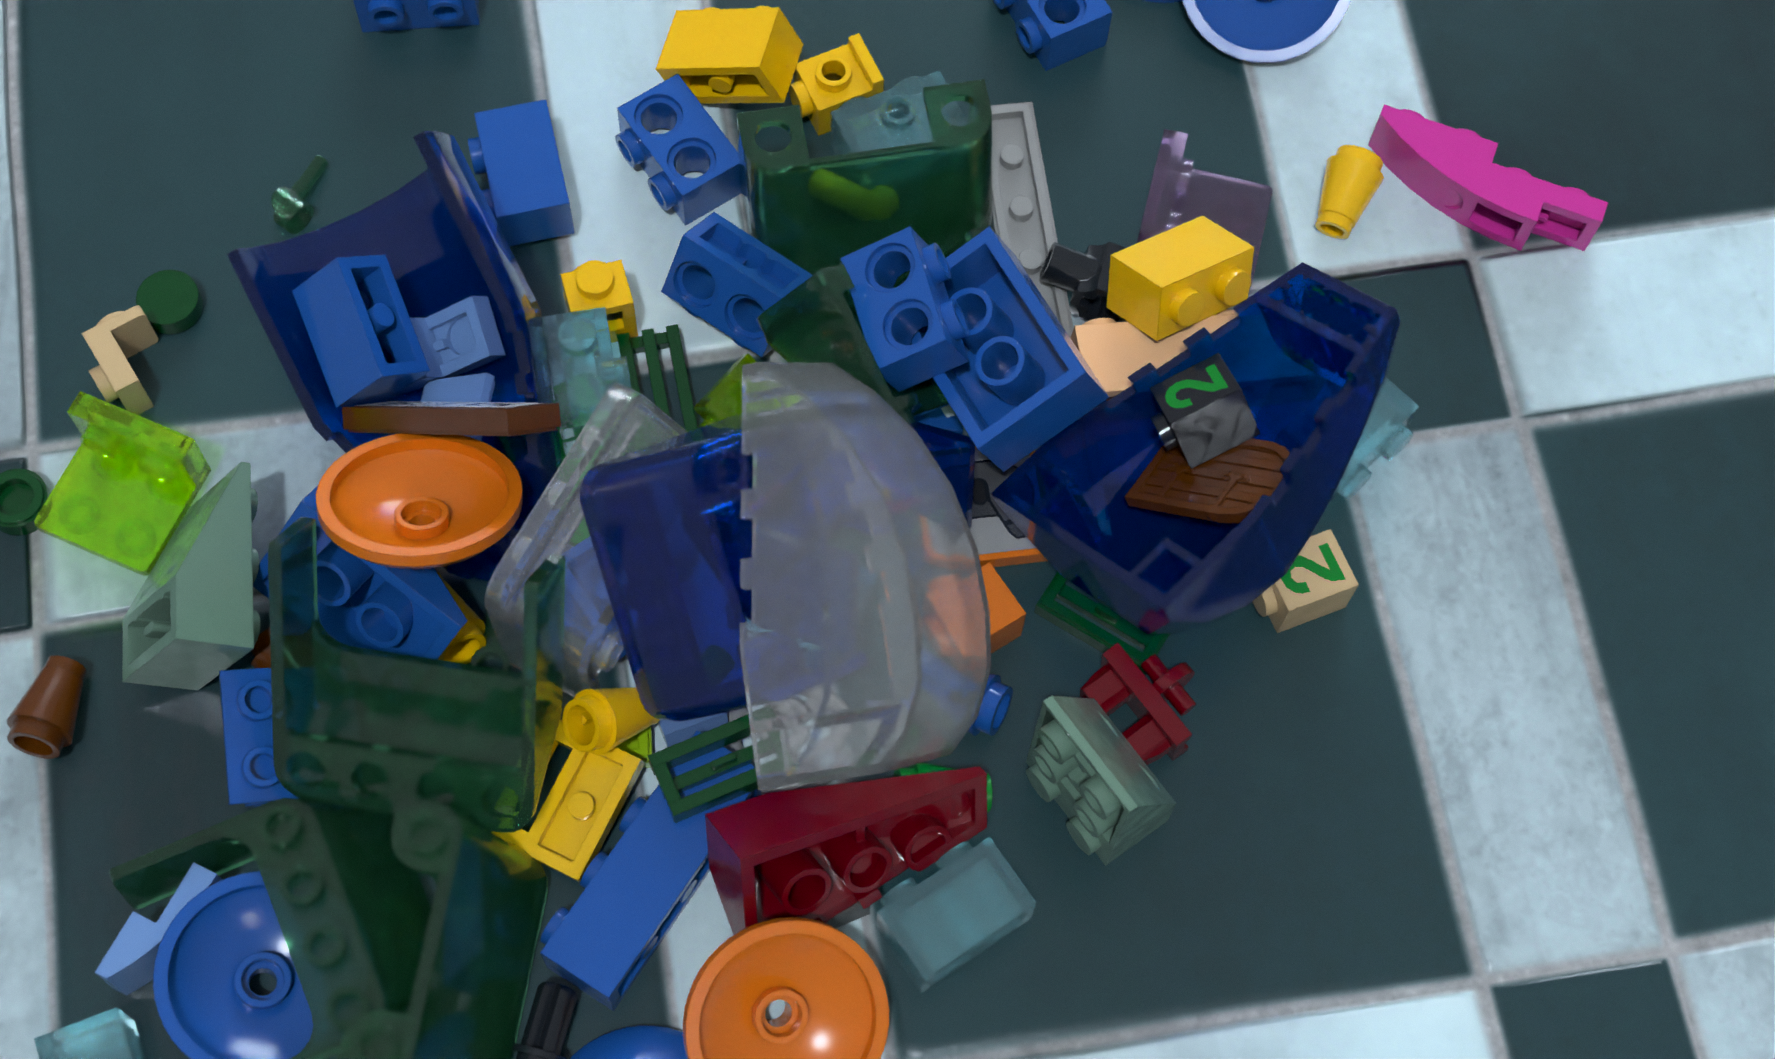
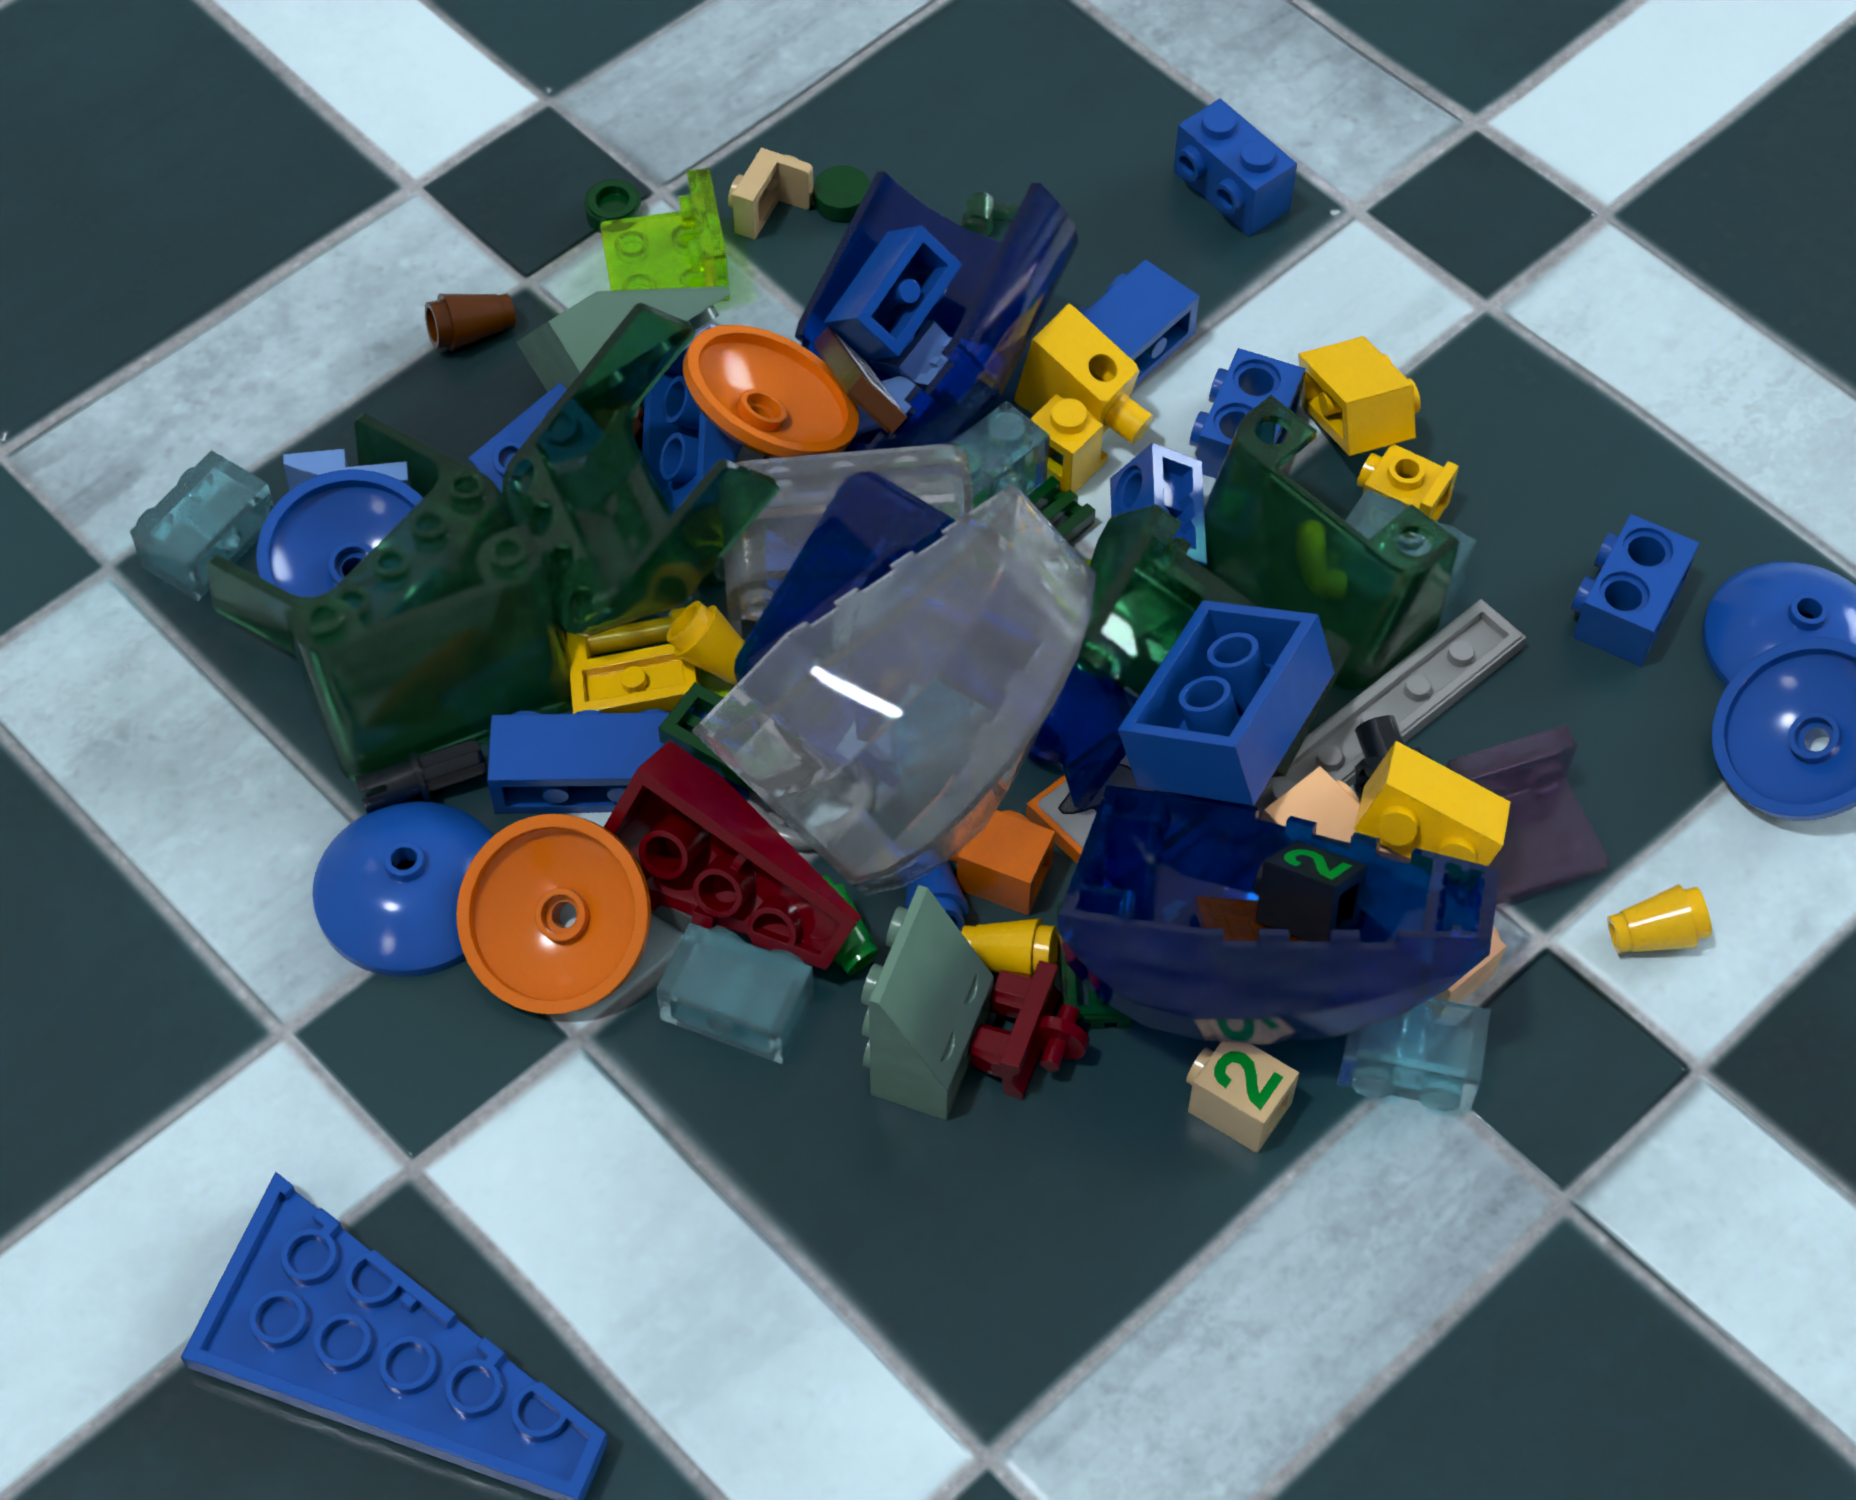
camera: 60 degrees right, 10 degrees down
blue brick [840,226,969,392] -> none
dark pink slope [1368,104,1608,251] -> none
none -> yellow cone [961,918,1059,975]
none -> yellow torso [1013,303,1154,445]

